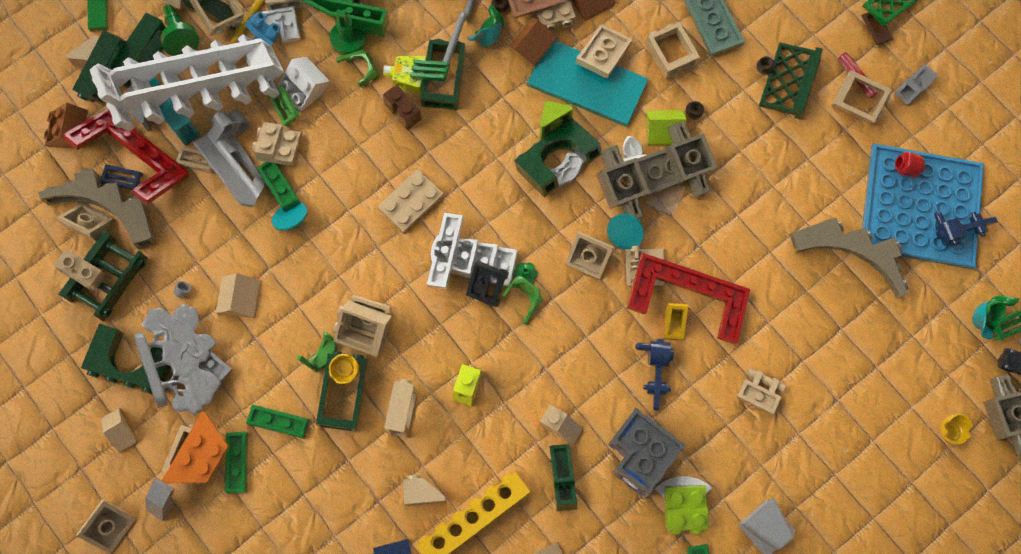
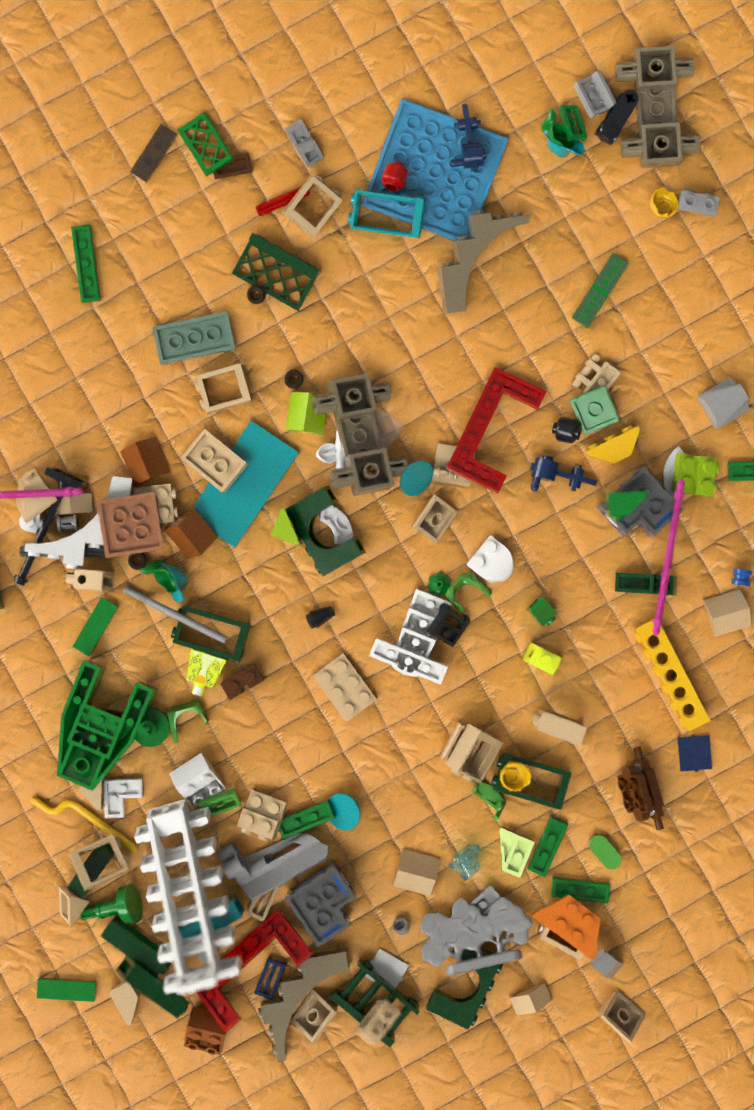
camera: 80 degrees left, 15 degrees up
dark azure hips [244,11,281,45] -> none
tan slope [403,475,446,506] -> none
green tile [409,60,450,81] -> none
tan slope [539,404,583,445] -> none
yellow slope [664,303,688,339] -> none
none -> dark grey piece [285,860,356,947]
none -> black cone [305,606,335,629]
none -> teal window [348,190,425,238]
none -> white piece [365,949,409,988]
none -> clear light blue piece [448,844,483,881]
none -> white slope [466,535,514,583]
none -> yellowish green wing [499,827,535,878]
none -> green slope [526,596,557,626]
none -> black head [552,417,582,444]
none -> tile [569,385,620,435]
none -> tile [572,253,629,329]
none -> yellow slope [585,425,640,465]
none -> bright green tile [589,835,621,869]
none -> green slope [606,491,648,520]
none -> reddish brown piece [617,746,664,830]
none -> dark pink hose [652,479,685,636]
none -> light grey bracket [678,190,720,217]

